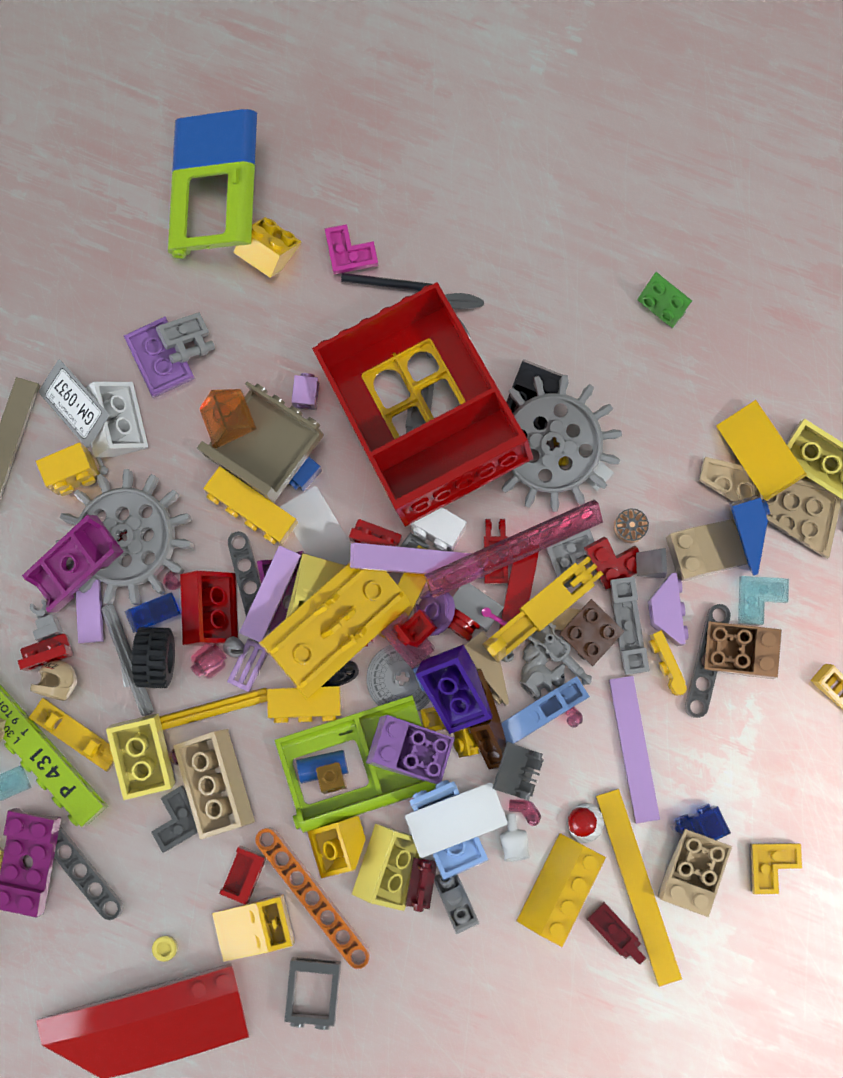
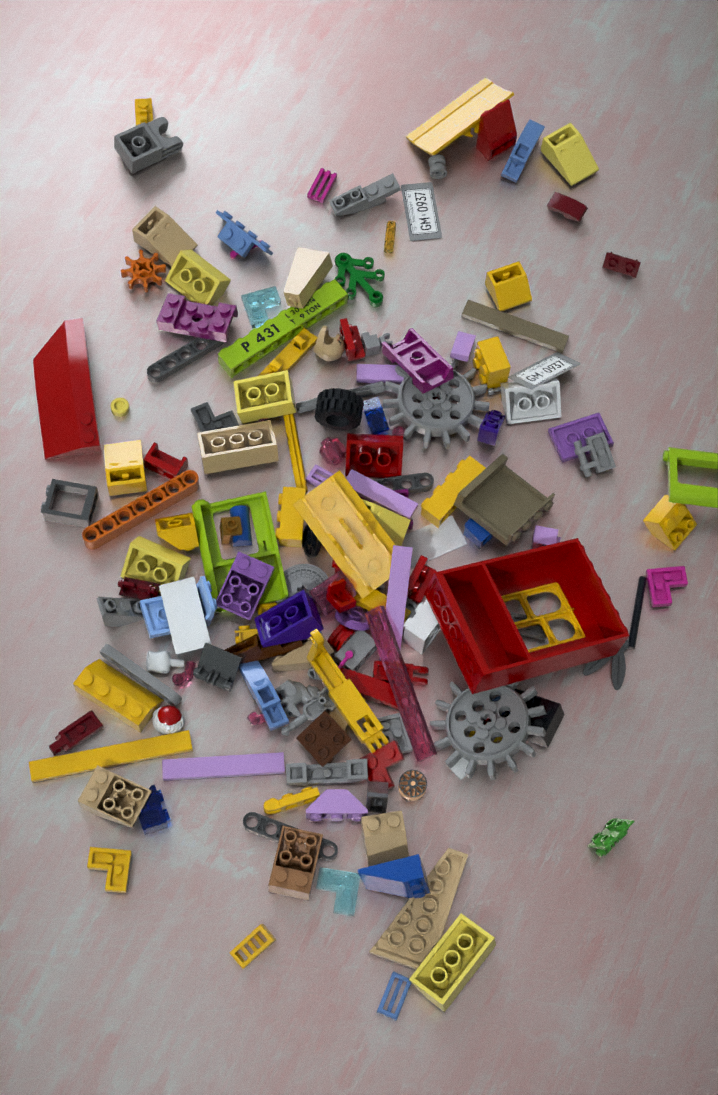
camera: 90 degrees right, 15 degrees down
clear orange slope [200,389,257,449] -> none
light grey hinge [223,637,244,657] -> none
yellow tile [716,400,807,501] -> none
none -> light grey beam [100,644,182,706]
none -> lavender tile [450,331,476,362]
none -> dark purple slope [477,410,505,446]

